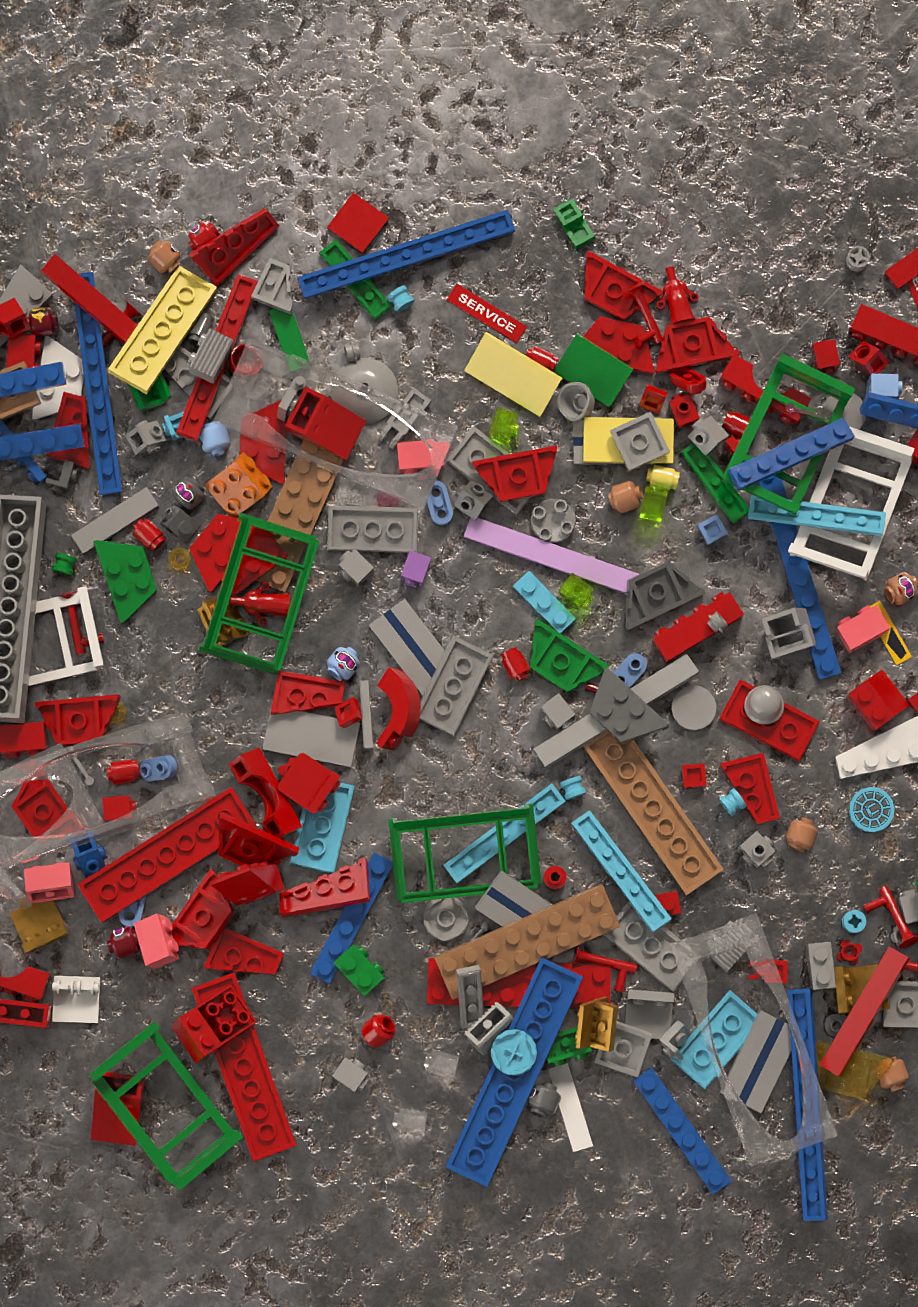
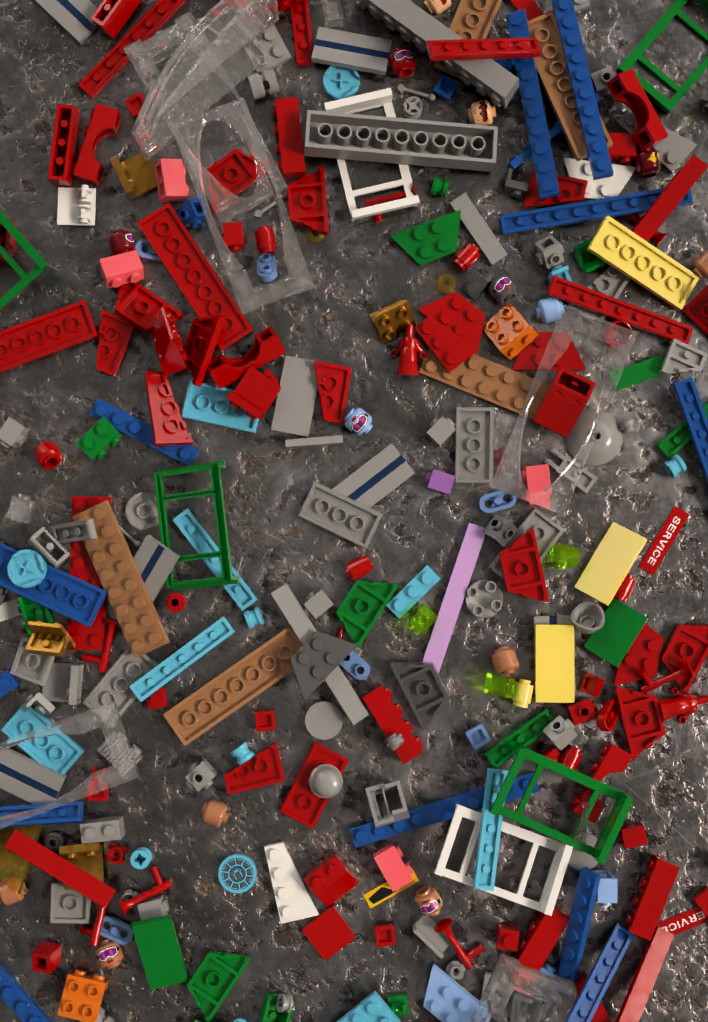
camera: 85 degrees right, 5 degrees up
red slope [170,985,257,1064] -> none
light grey brick [187,329,234,384] -> none
dark grey cone [188,313,214,347] -> none
green piece [198,513,319,675] -> none
light grey plate [277,376,306,422] -> none
red plate [335,697,362,729] -> none
red arch [376,667,421,751] -> none
light grey plate [610,412,670,472] -> none
blue plate [727,418,855,491] -> none
red brick [848,341,889,377] -> none

